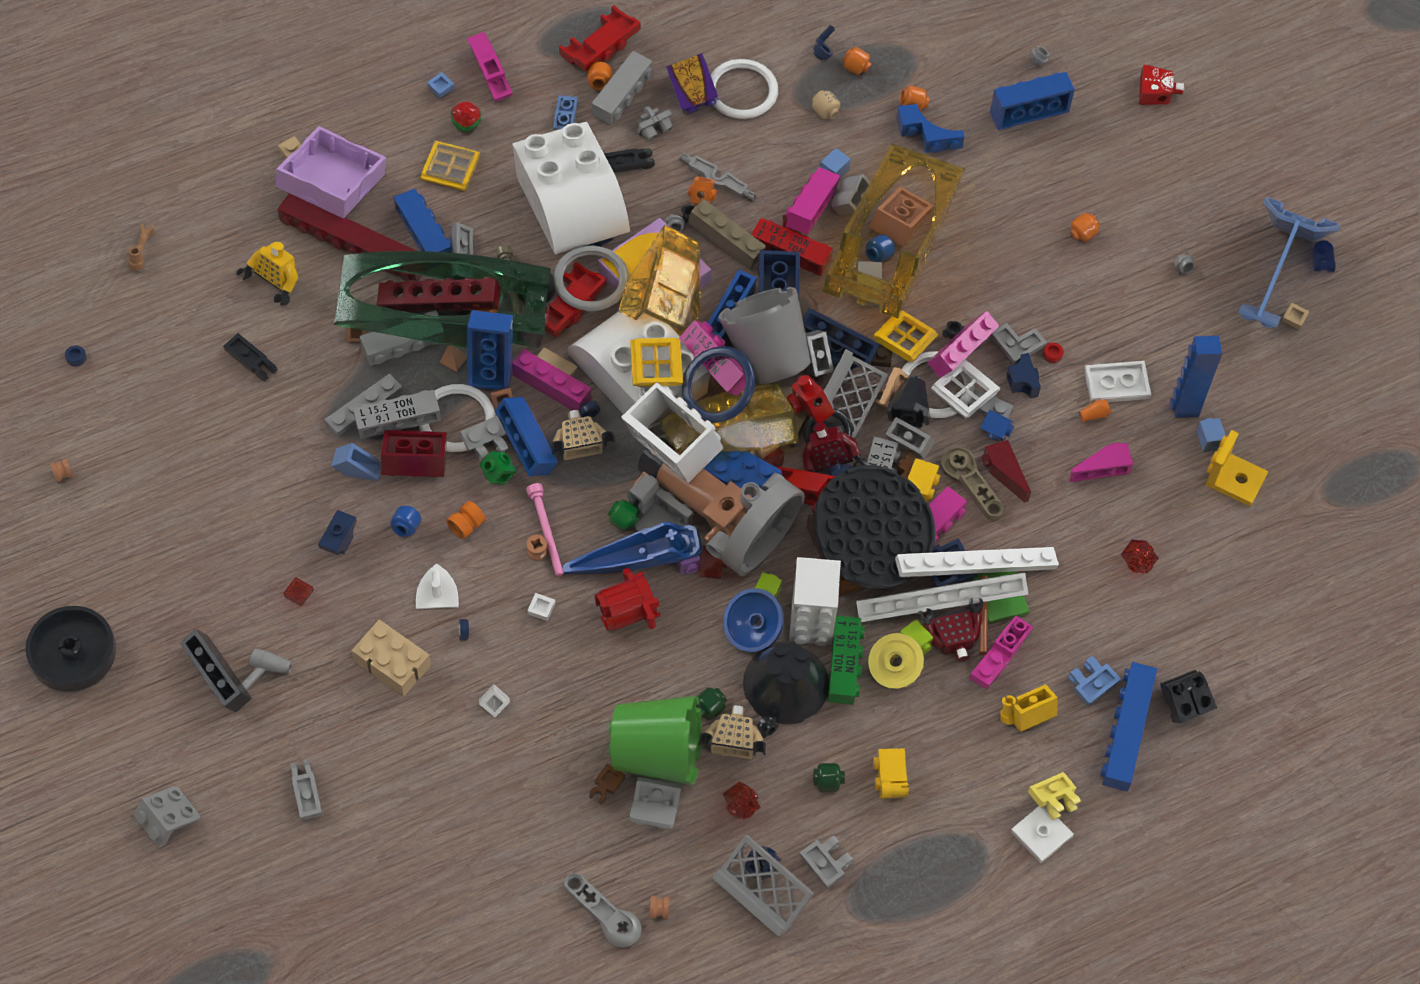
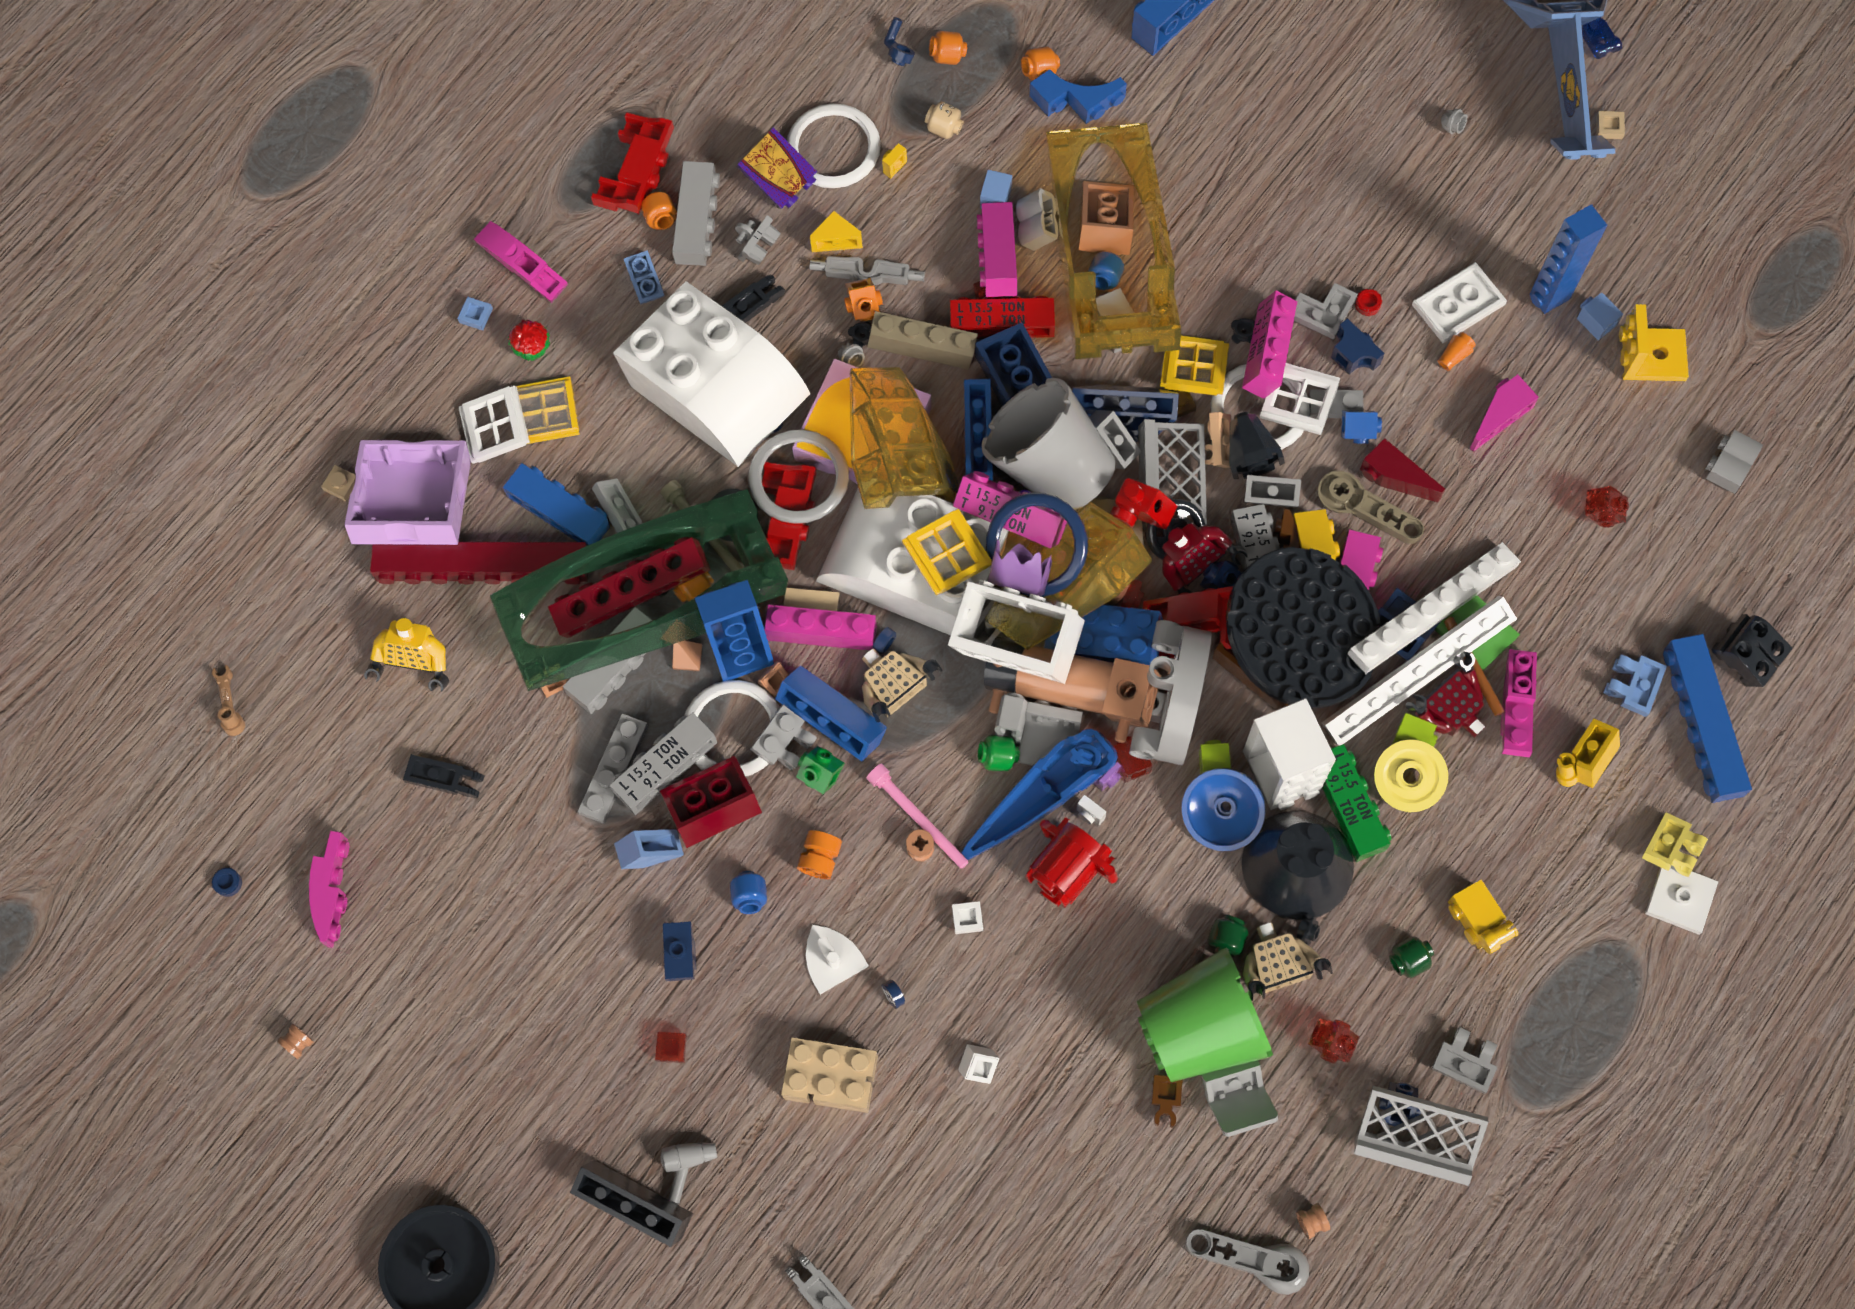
camera: 20 degrees left, 10 degrees up
orange head [1070,213,1100,242] -> none
none -> dark pink slope [309,831,350,948]
none -> white piece [459,385,530,464]
none -> yellow slope [810,211,863,252]
none -> yellow plate [882,143,907,179]
none -> medium lavender piece [988,540,1052,596]
none -> white plate [1077,795,1106,827]
none -> light grey brick [1705,430,1763,494]

